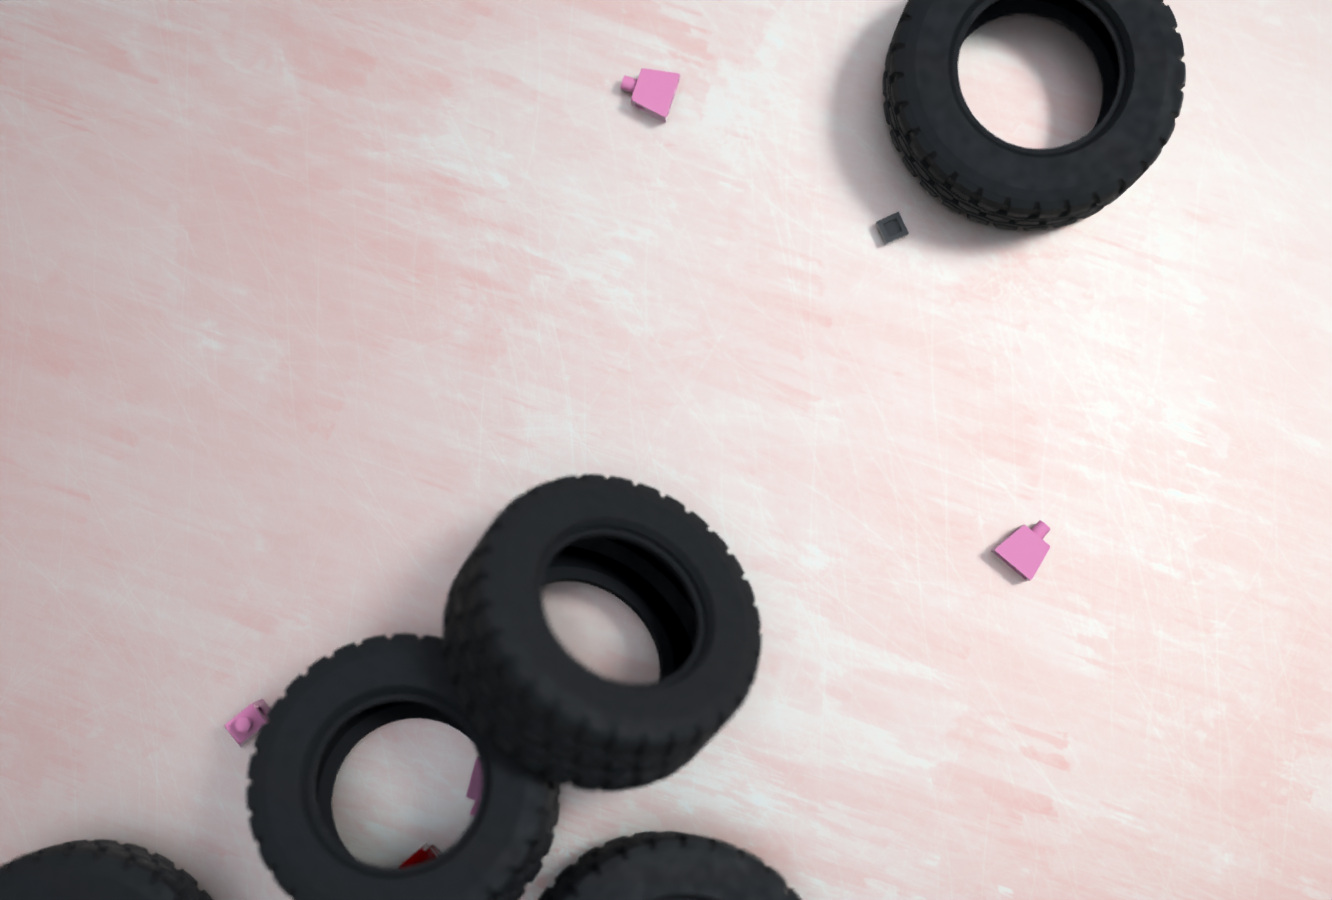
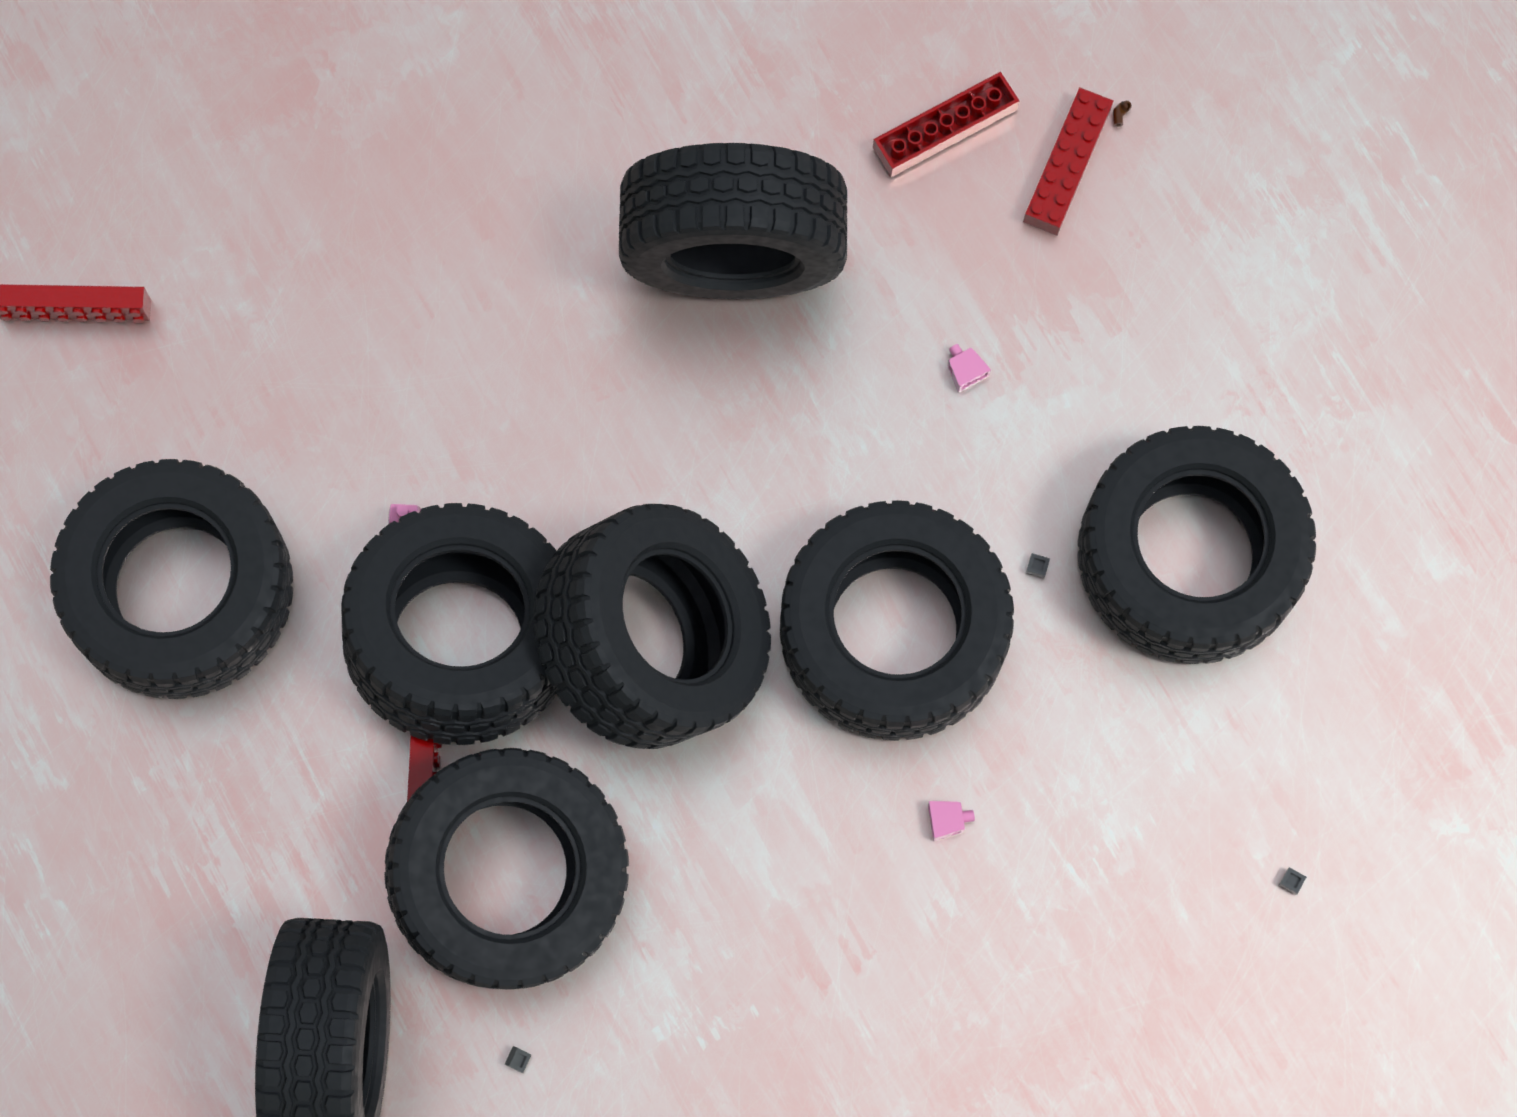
camera: 45 degrees right, 10 degrees down
none -> black tyre [619,143,847,299]
none -> black tyre [780,500,1014,741]

